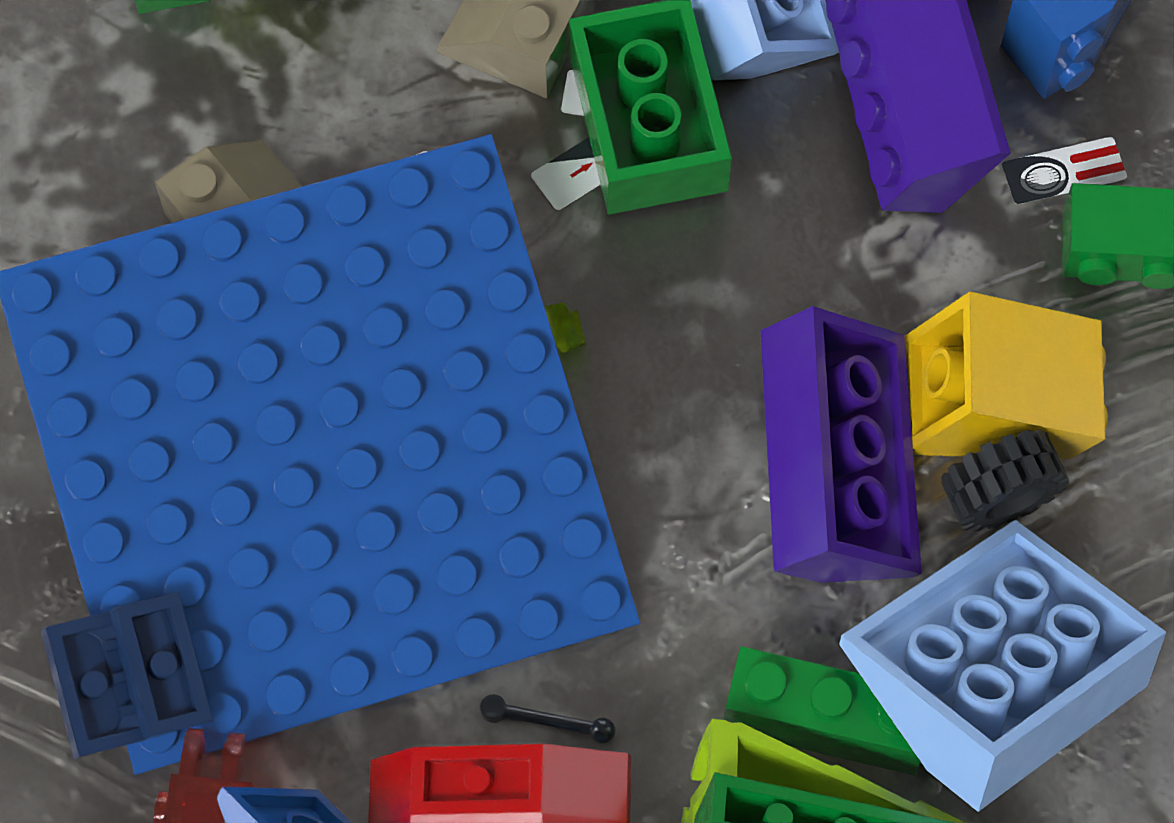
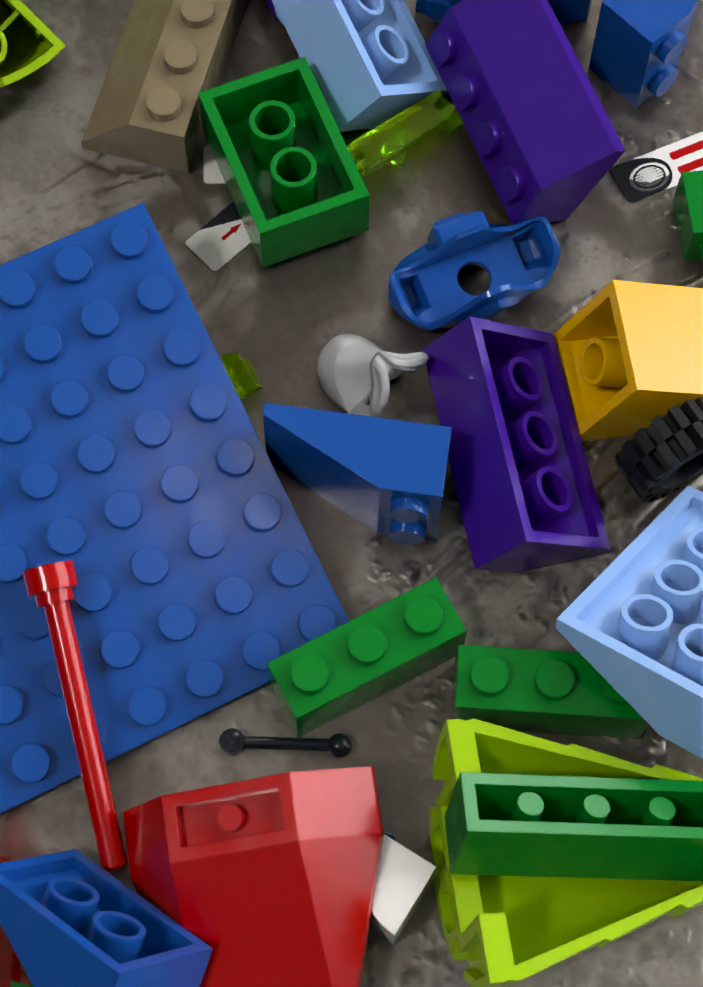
camera: 10 degrees left, 0 degrees up
none -> red piece [23,560,128,871]
none -> blue slope [263,403,452,545]
none -> green brick [267,578,467,738]
none -> light grey piece [316,334,429,417]
none -> clear neon green piece [347,90,463,177]
none -> blue piece [388,211,561,330]

